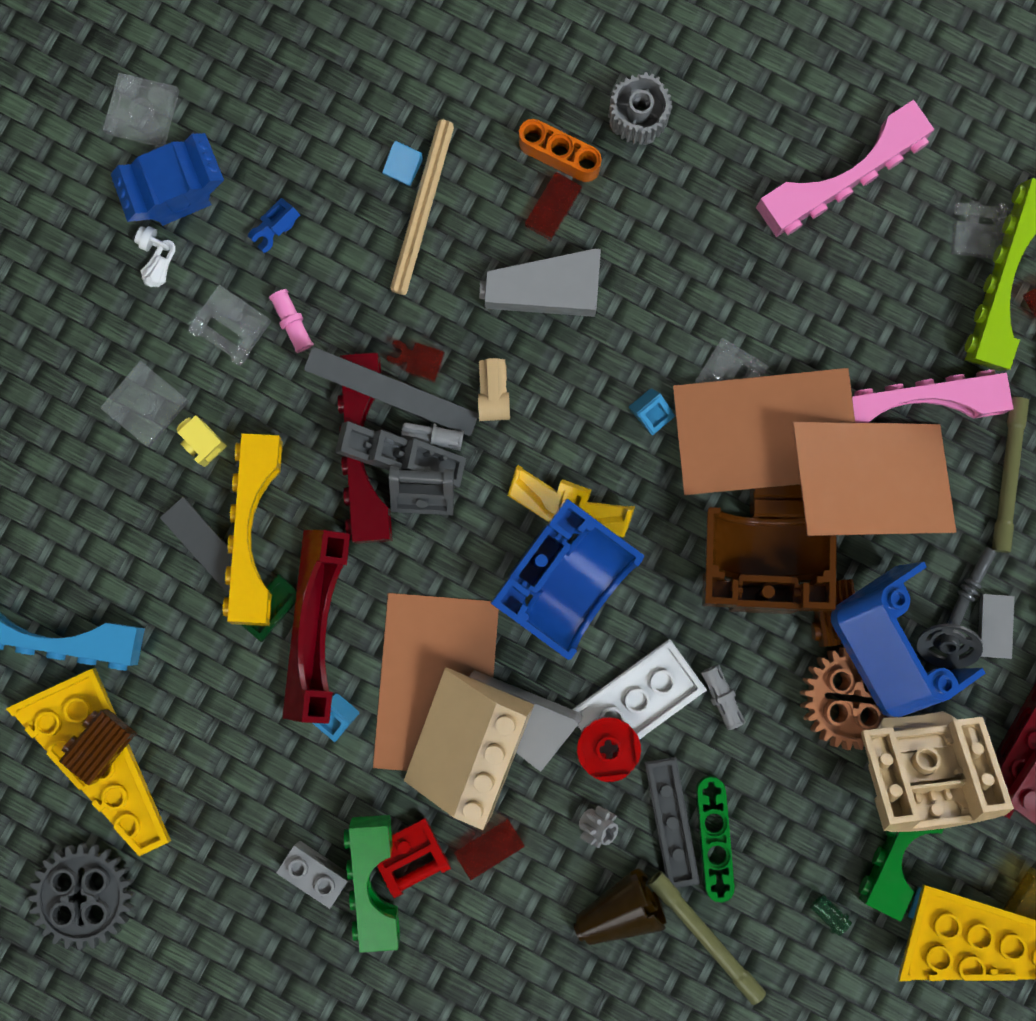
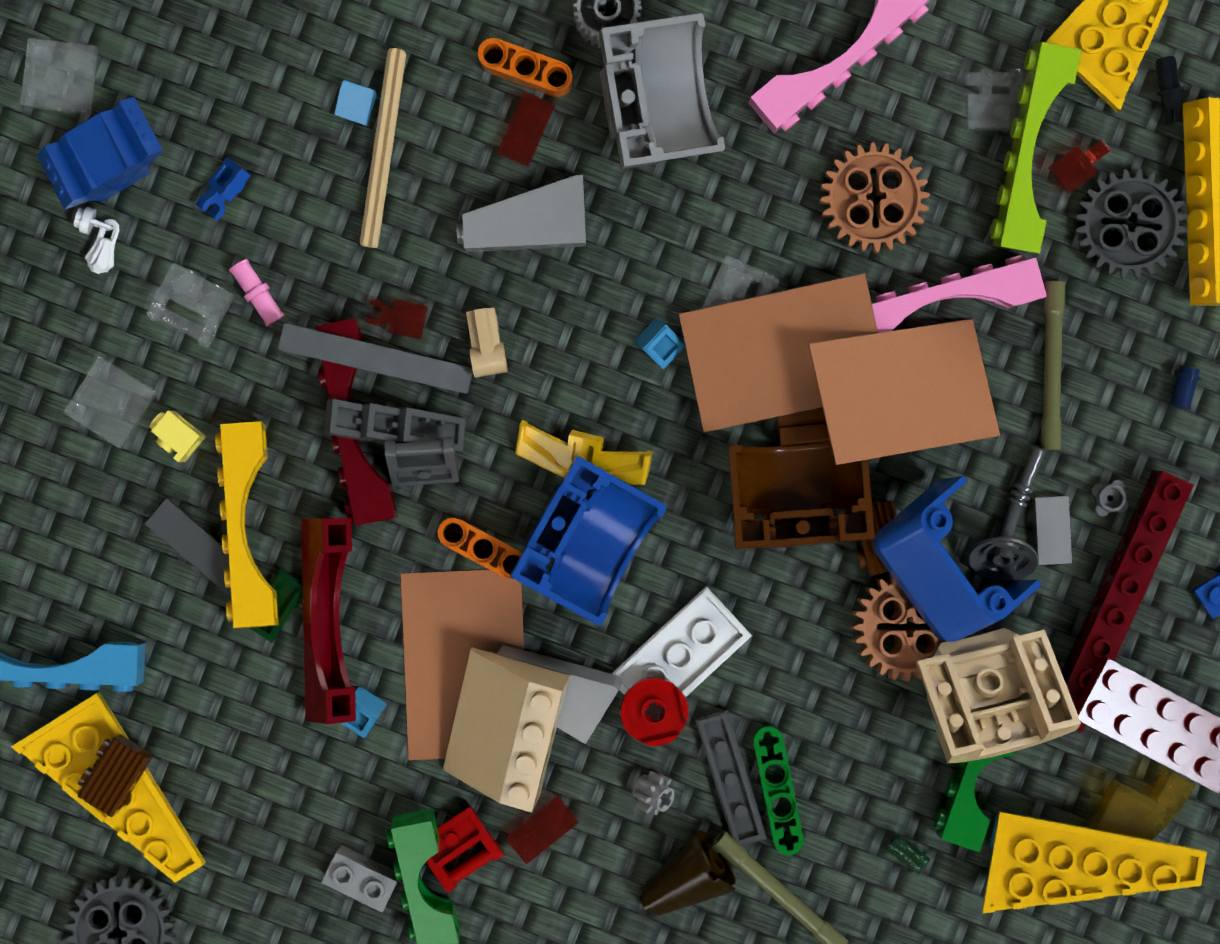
camera: 15 degrees left, 5 degrees up
light grey axle [401,422,464,451] -> none
light grey pin [701,664,746,730] -> none
none -> orange beam [438,518,522,580]
none -> light grey piece [599,13,725,169]
none -> nougat gear [819,142,930,254]

